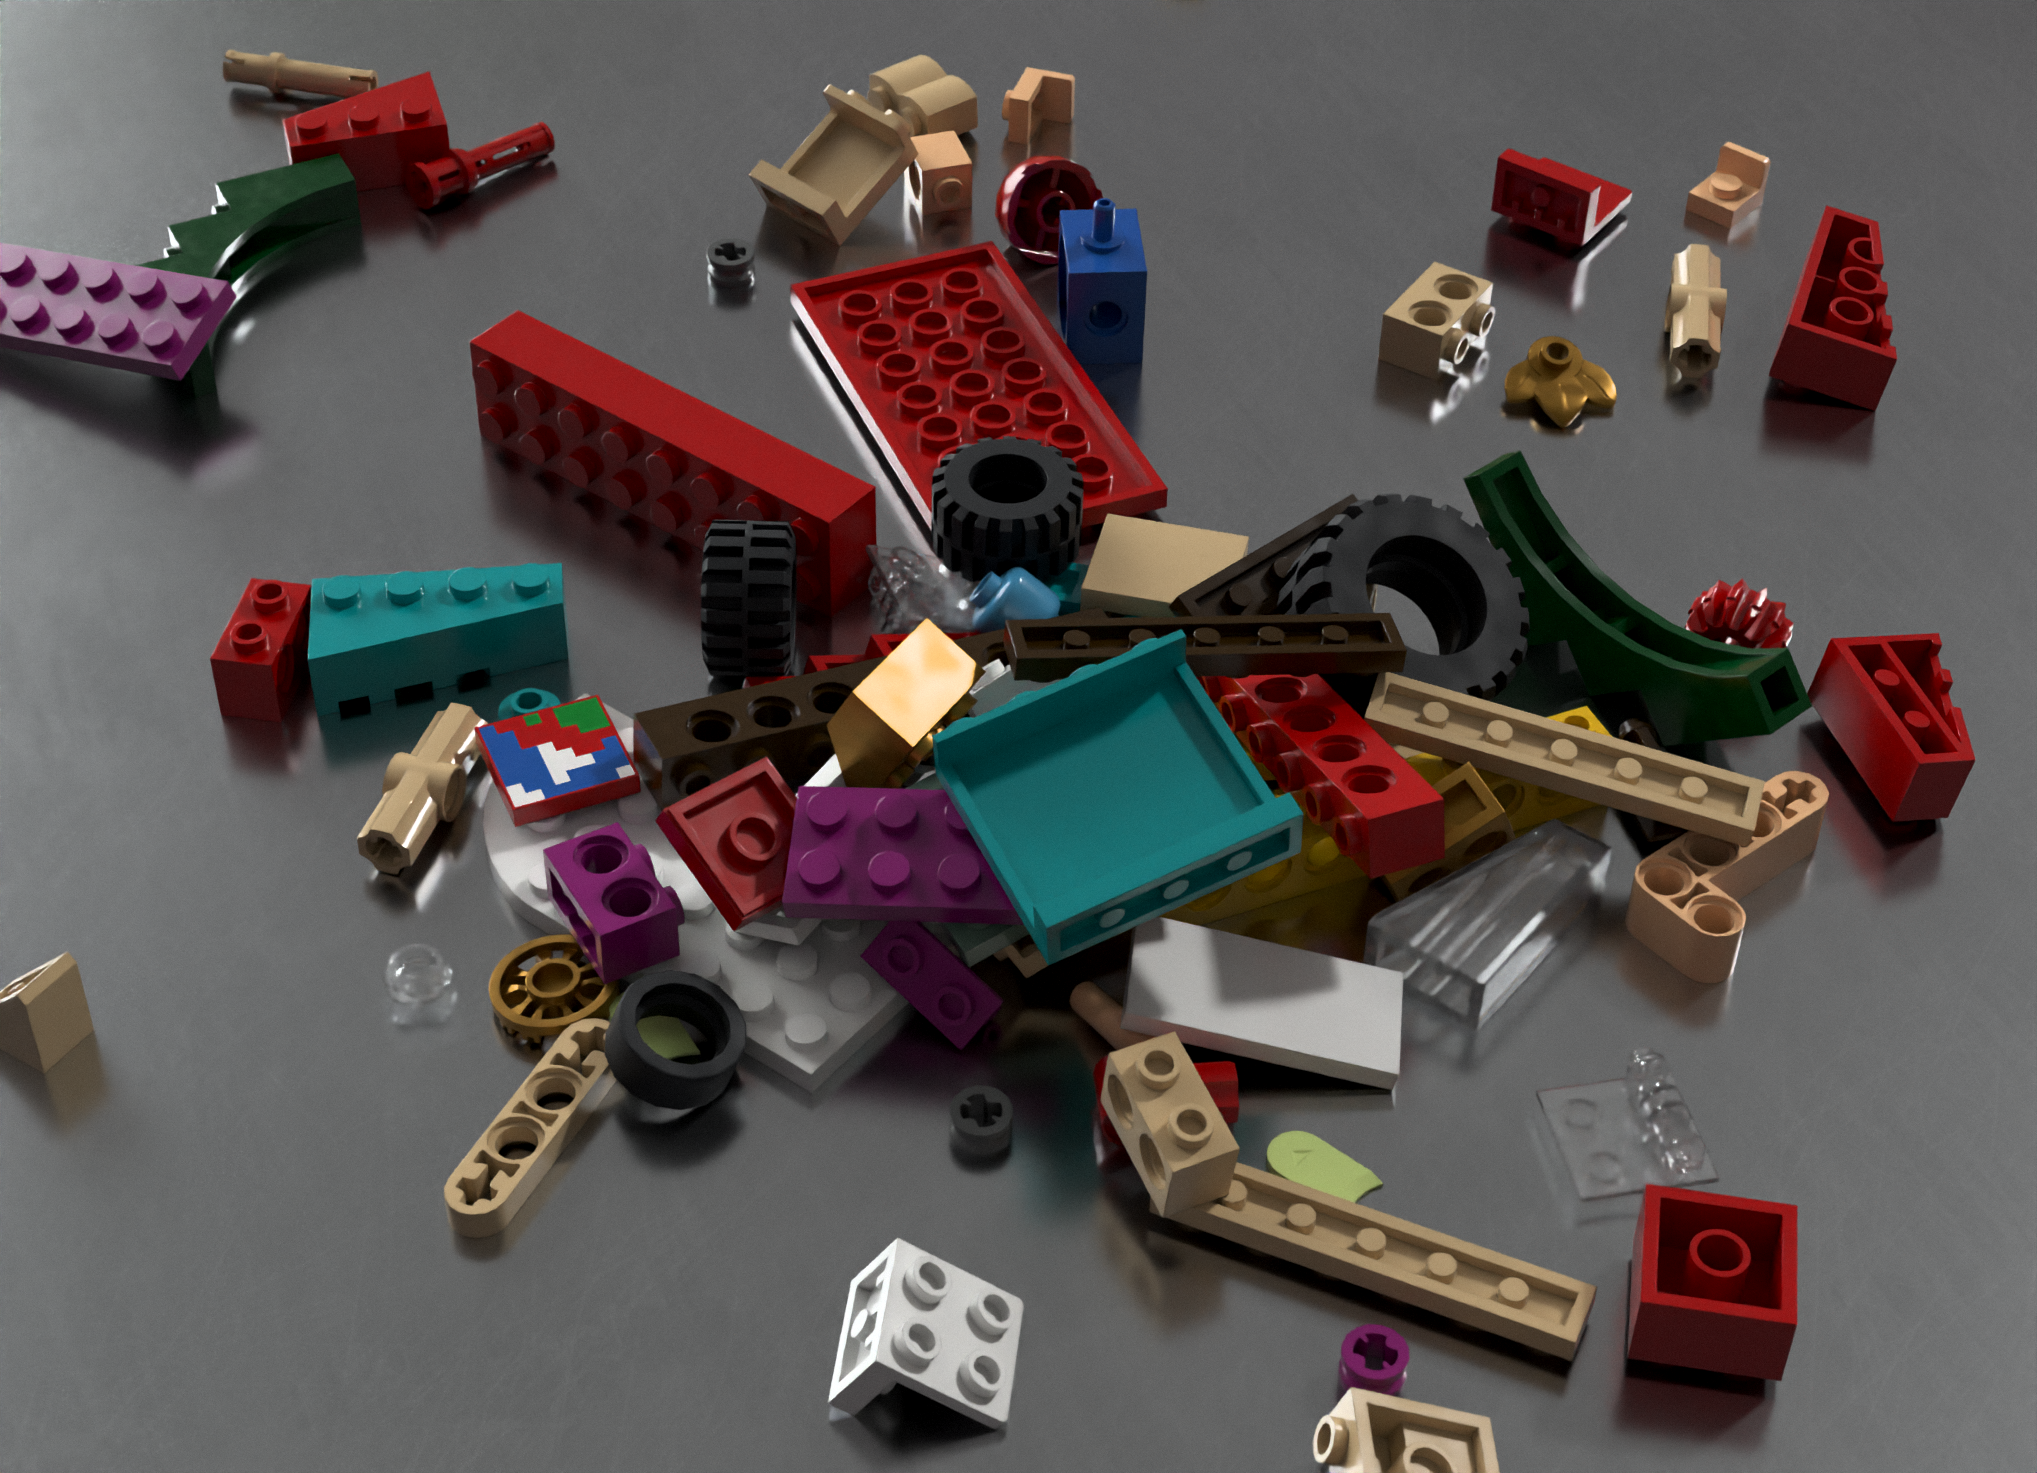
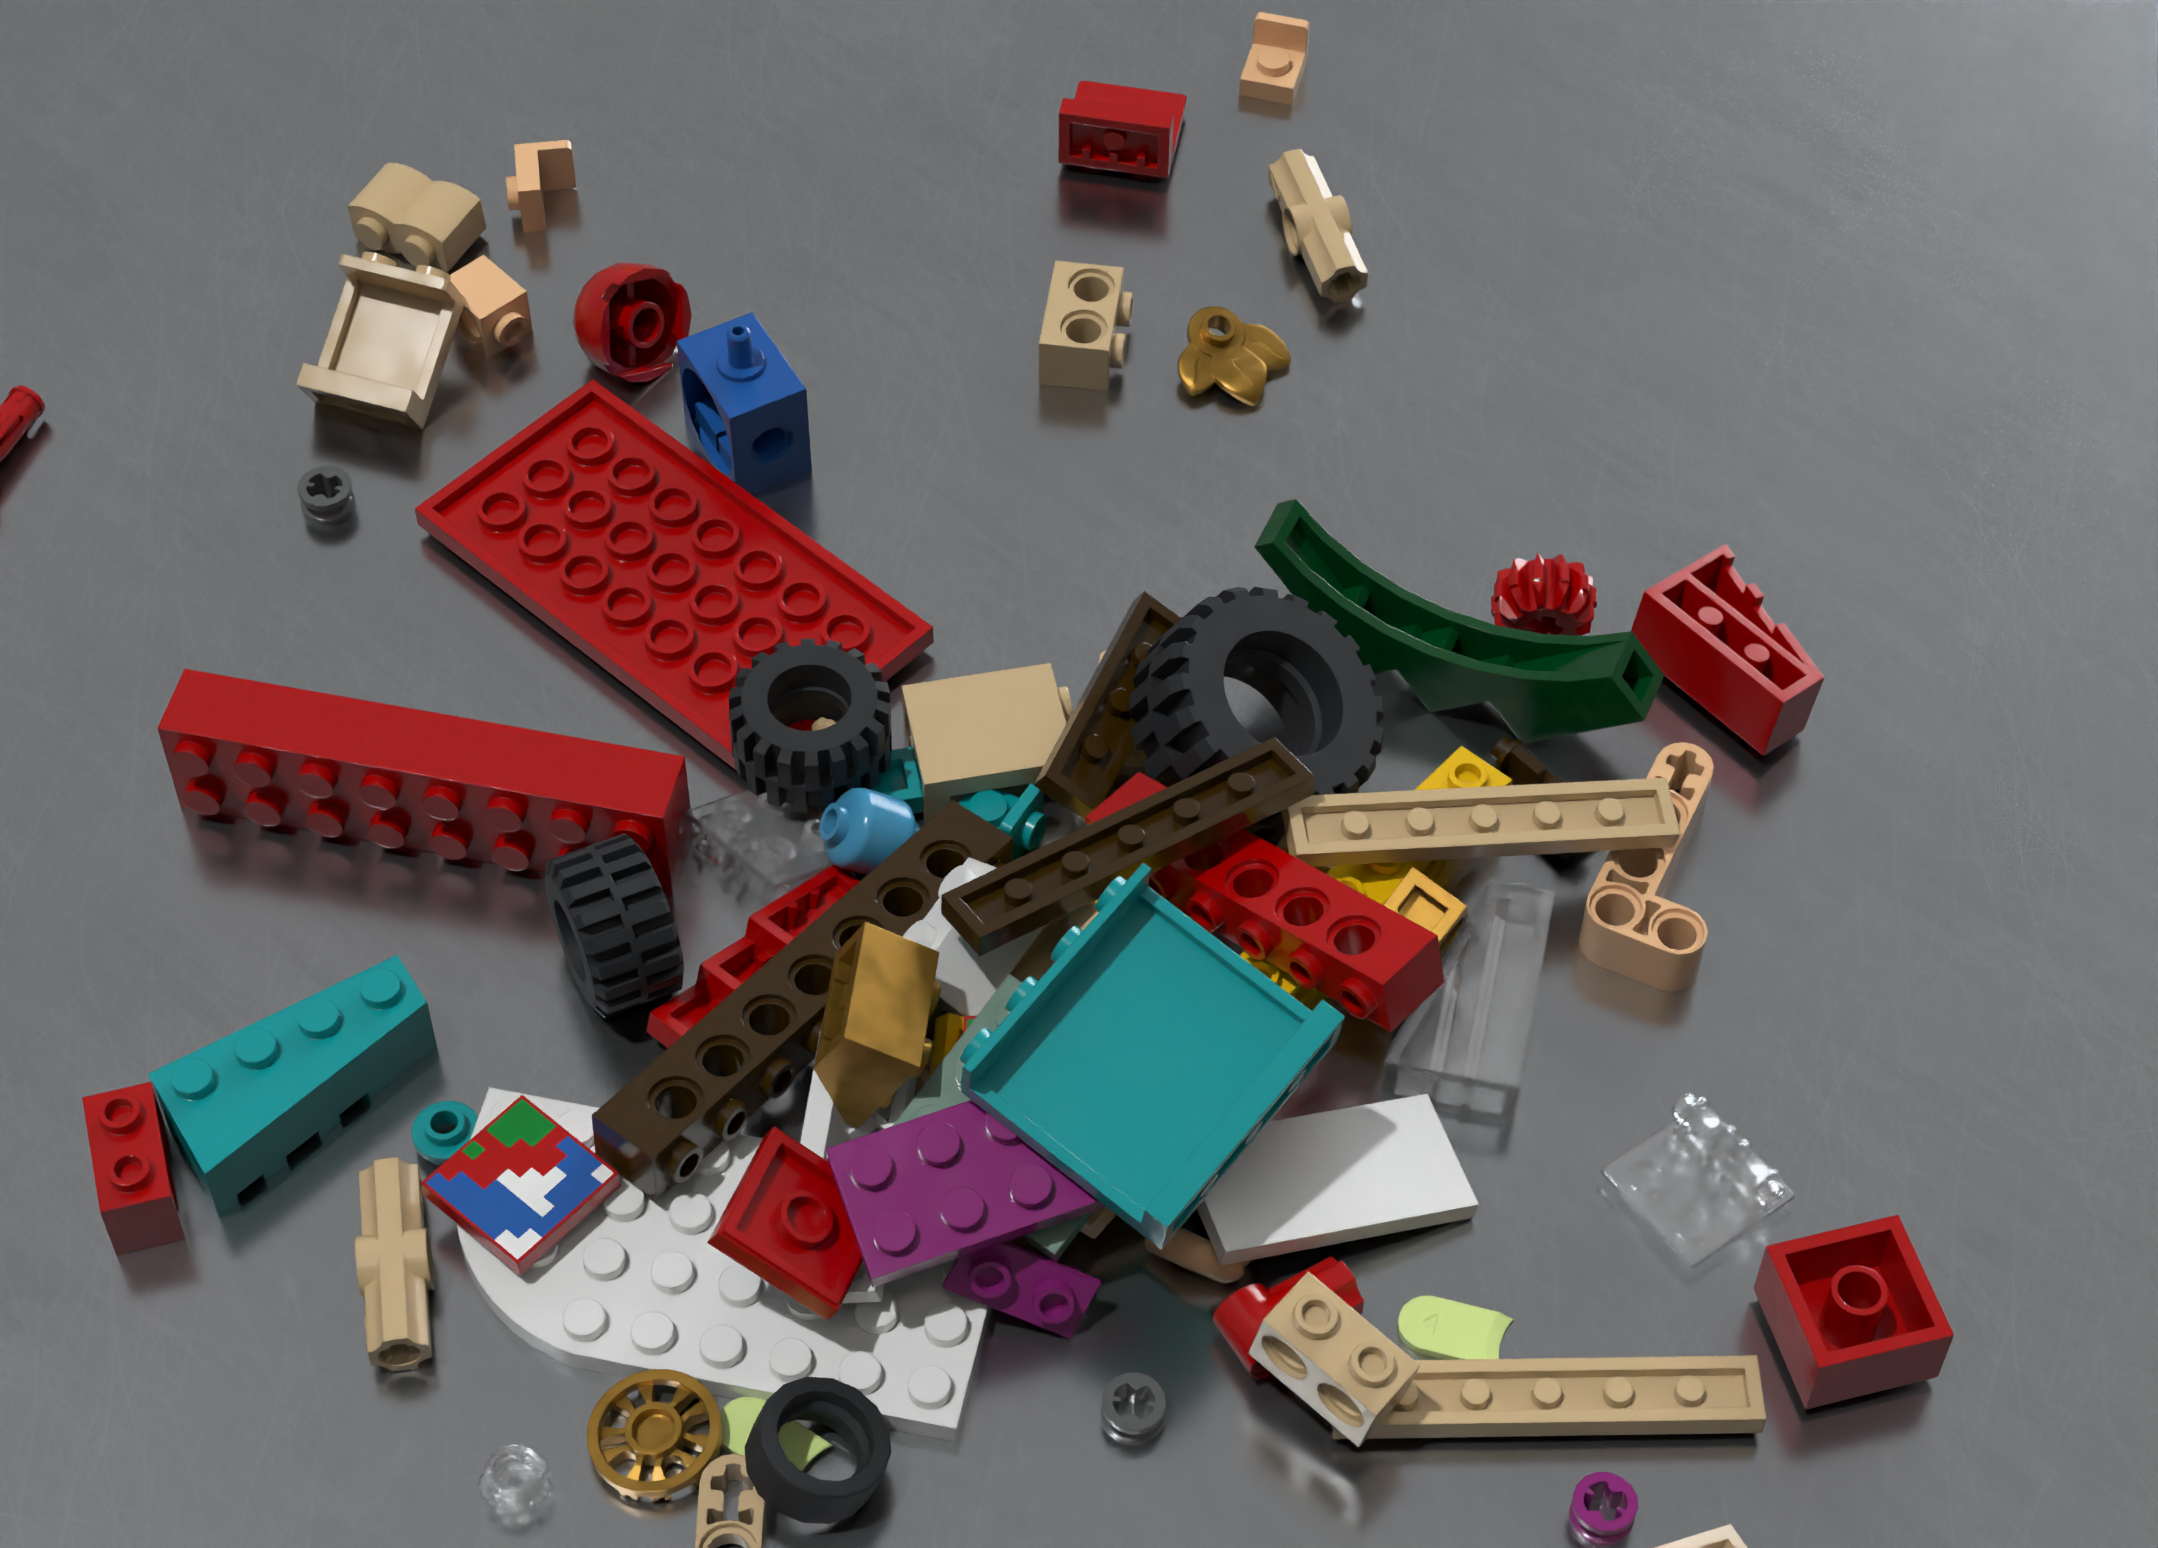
camera: 25 degrees left, 10 degrees up
magenta brick [543,822,685,984] -> none
red wedge [1768,205,1897,411] -> none

